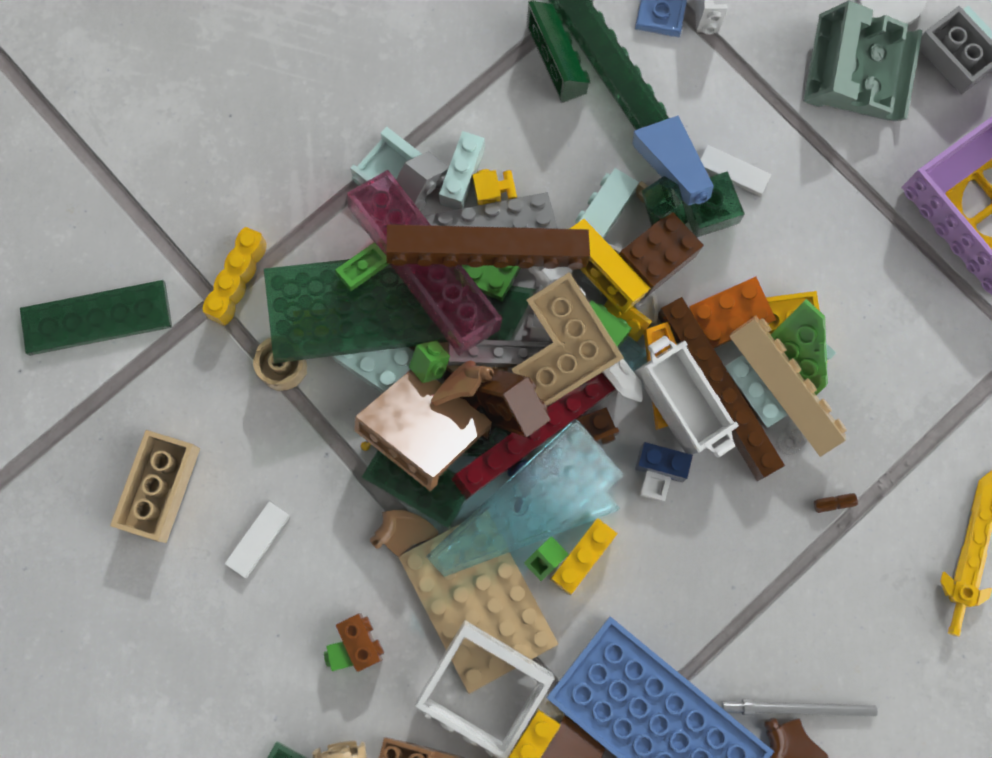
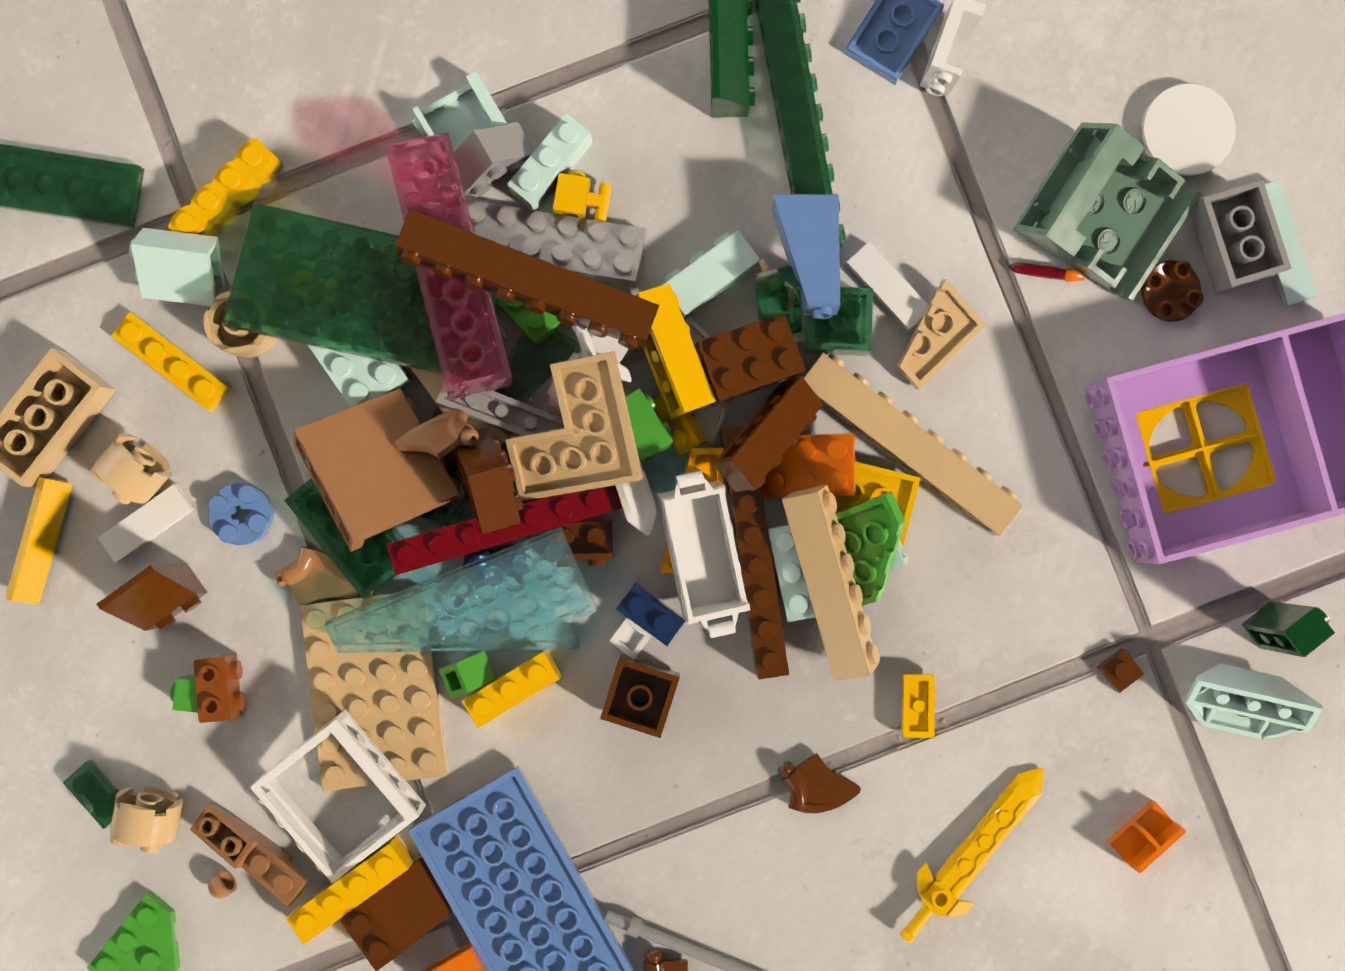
camera: 20 degrees right, 10 degrees up
bright green plate [335,242,390,291] -> none
bright green brick [409,340,450,383] -> none
reddish brown piece [814,493,858,513] -> none
none -> yellow tile [5,477,73,604]
none -> tan brick [90,433,172,505]
none -> reddish brown slope [96,562,208,631]
none -> yellow plate [111,312,231,412]
none -> light aqua brick [129,228,226,306]
none -> medium blue plate [208,483,274,545]
none -> reddish brown brick [600,654,680,738]
none -> reddish brown brick [713,376,823,492]
none -> reddish brown arm [778,753,861,813]
none -> tan brick [804,353,1023,536]
none -> tan wing [896,279,986,389]
none -> yellow plate [901,673,935,738]
none -> dark red piece [1009,262,1085,282]
none -> reddish brown dish [1141,260,1204,322]

